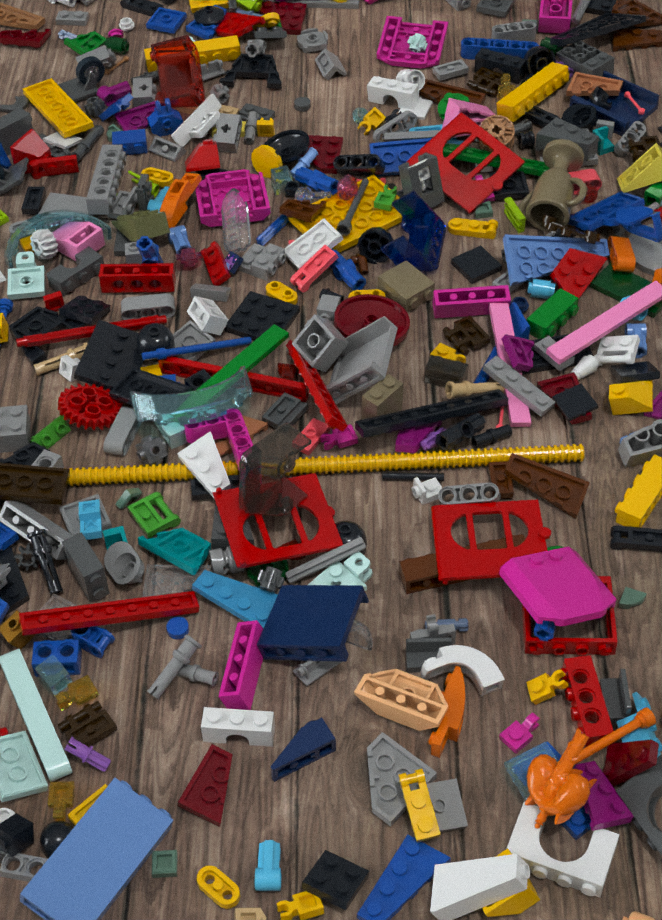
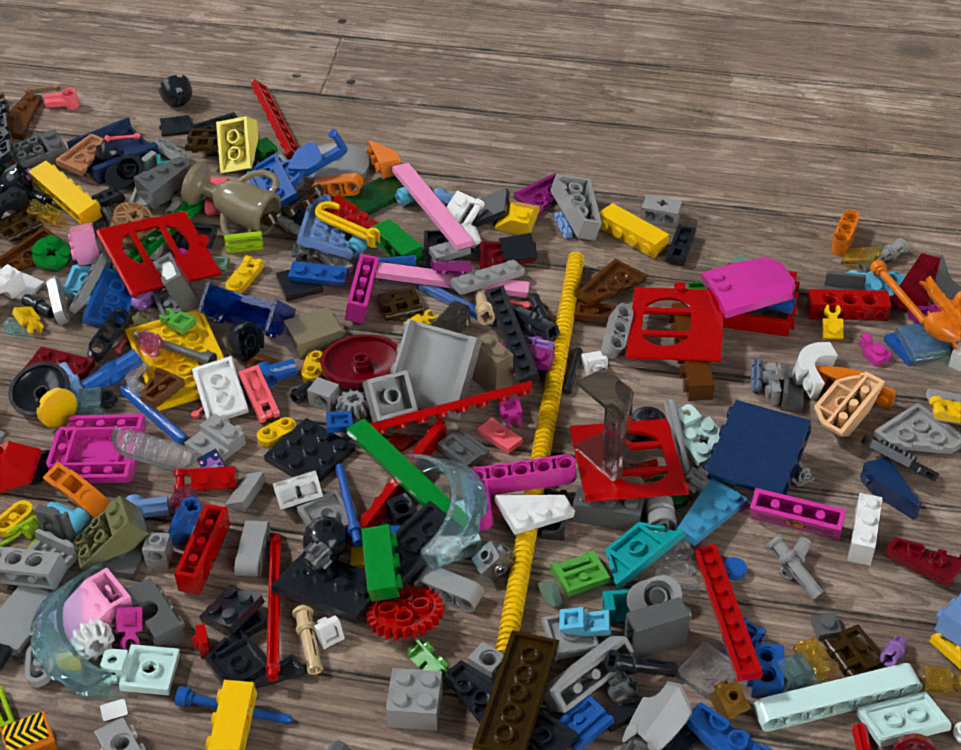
camera: 80 degrees left, 5 degrees down
none -> dark pink plate [116,607,142,650]
none -> olive plate [132,311,152,326]
none -> blue plate [288,261,349,287]
none -> dark grey gear [303,541,332,570]
none -> yellow piece [315,201,380,248]
none -> blue bracket [326,411,356,440]
none -> green brick [361,524,403,602]
none -> dark grey plate [810,612,842,640]
none -> black wing [861,435,939,481]

